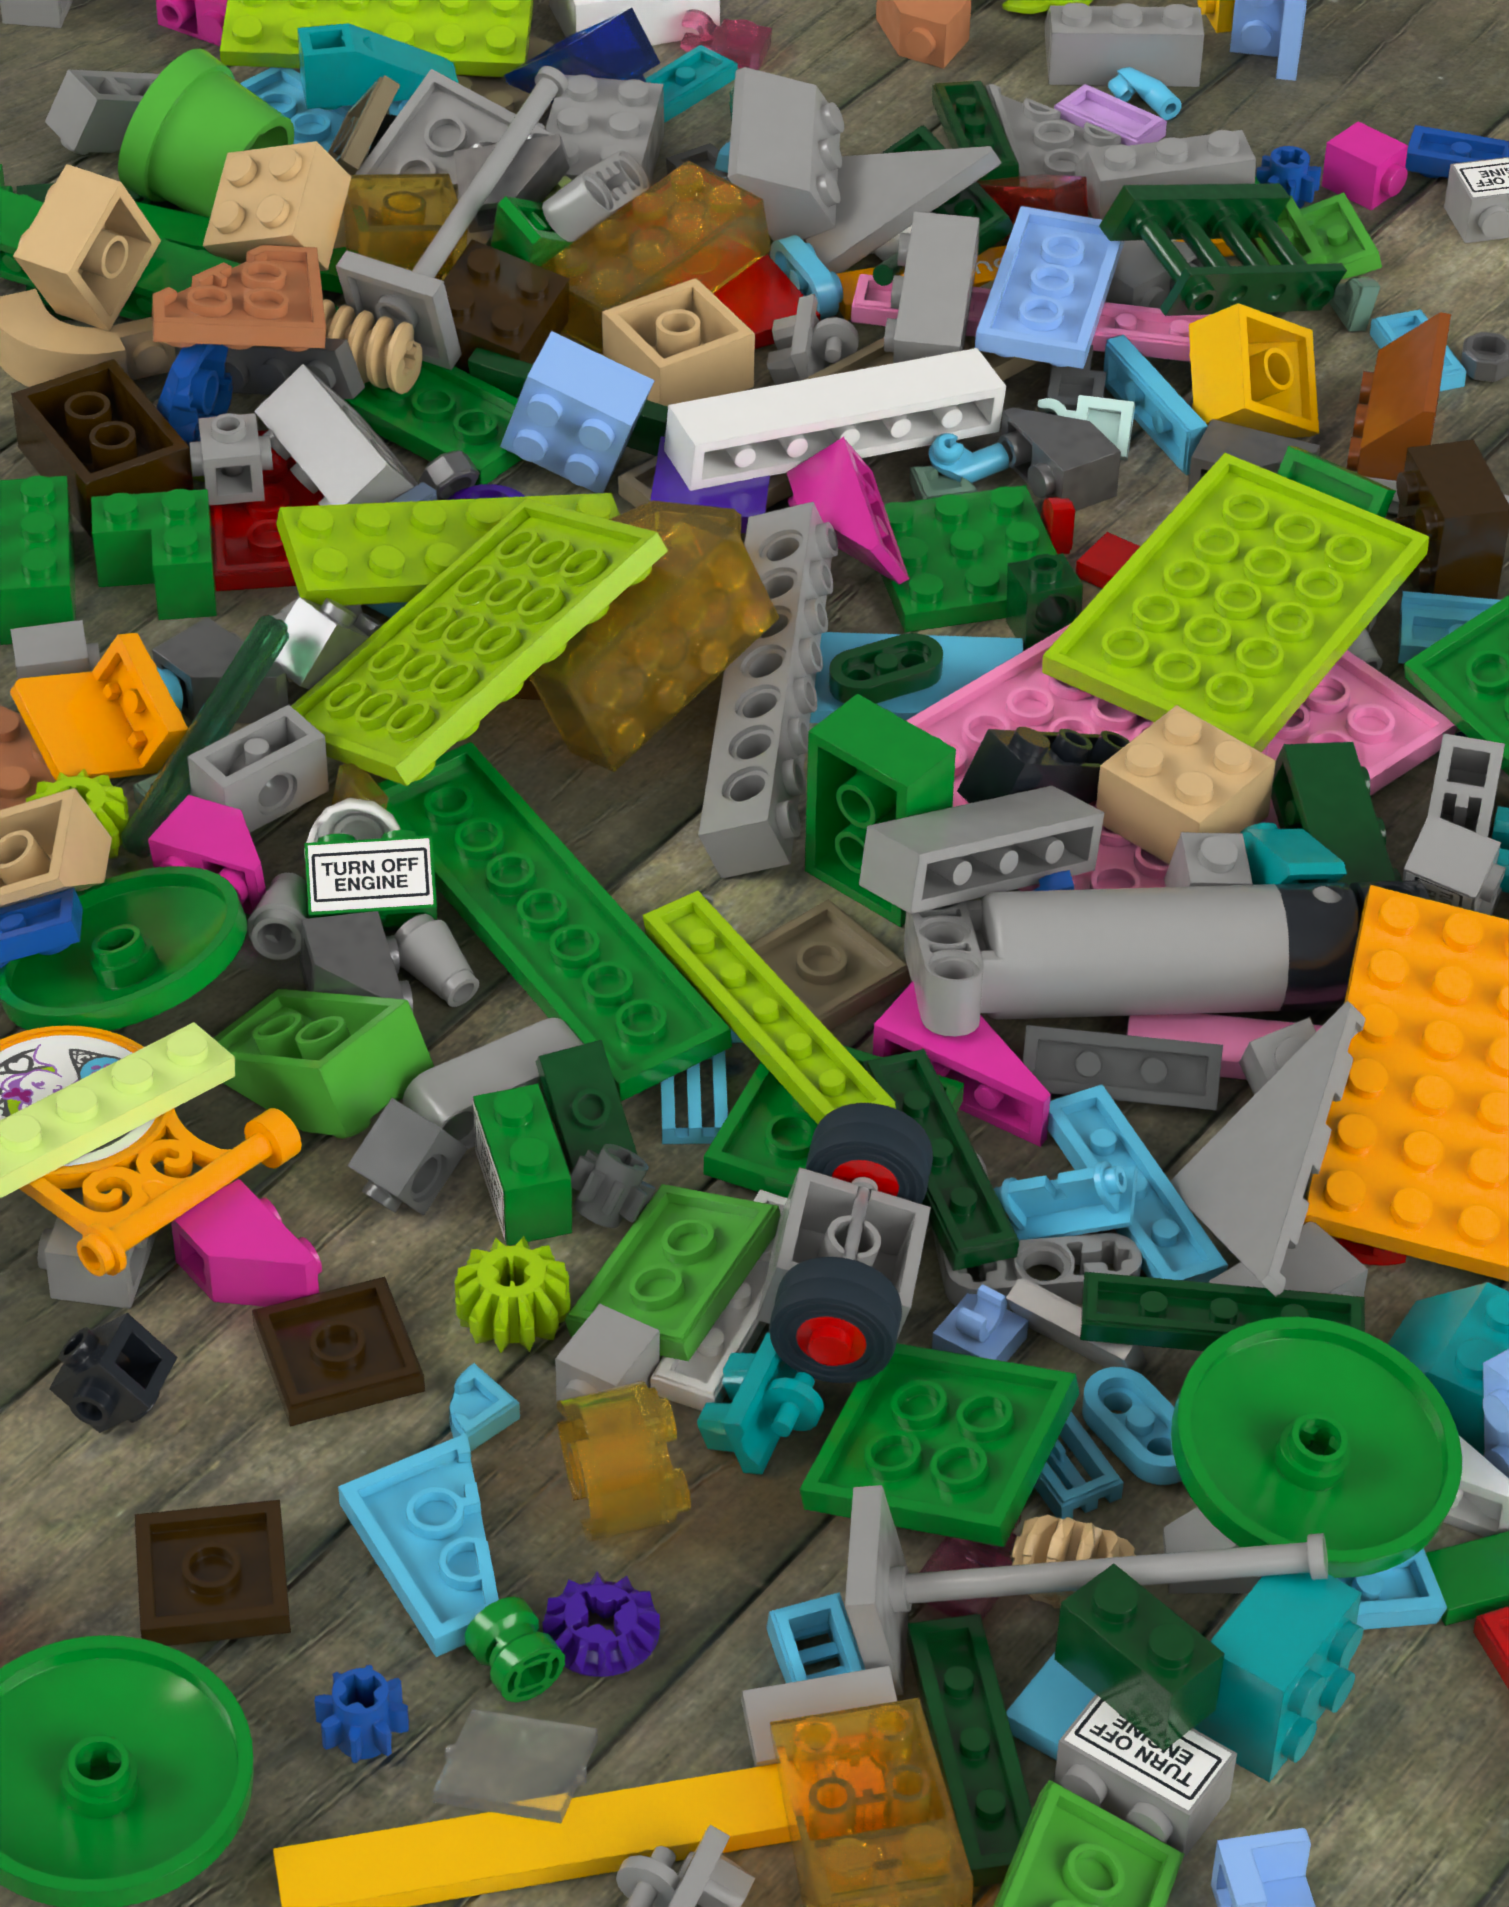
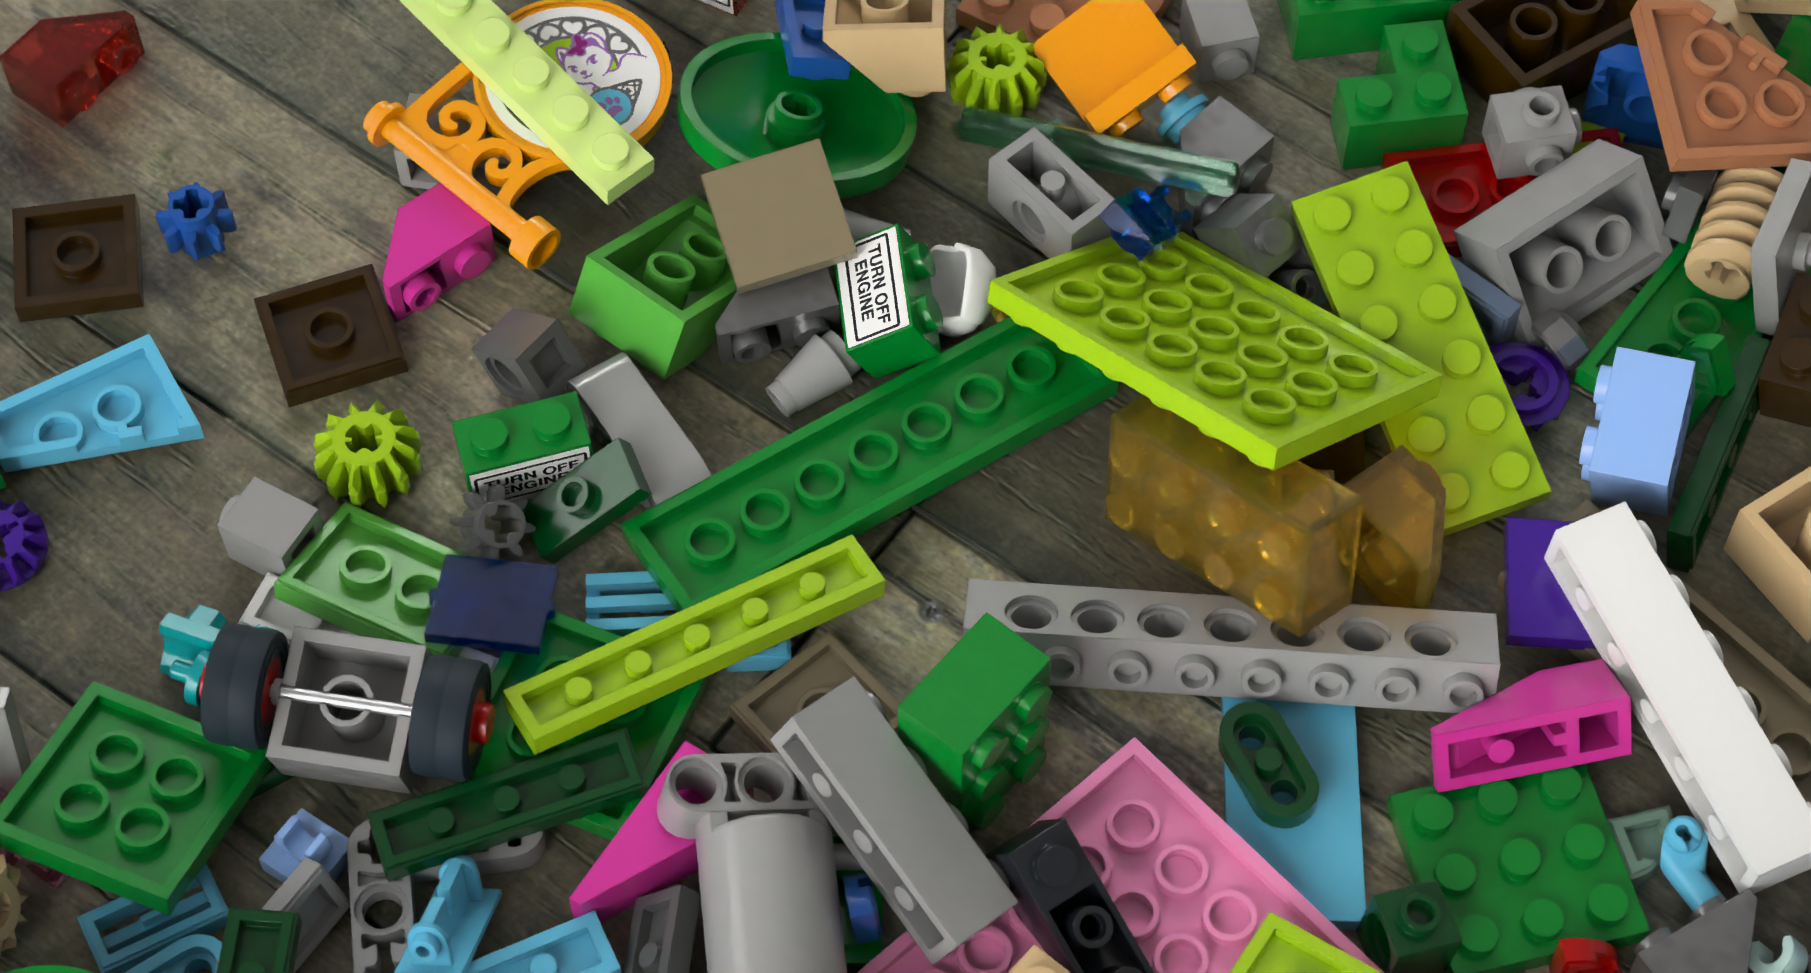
camera: 90 degrees right, 15 degrees up
black brick [49,1313,178,1433] -> none
dark pink slope [148,795,266,915] -> none
medium azure tile [449,1363,520,1451] -> none
clear yellow brick [557,1381,691,1542] -> none
none -> blue gear [156,182,237,261]
none -> clear blue piece [424,554,559,655]
none -> dark tan tile [701,139,858,294]
none -> clear blue plate [1099,185,1192,261]
none -> green tile [1676,333,1737,397]

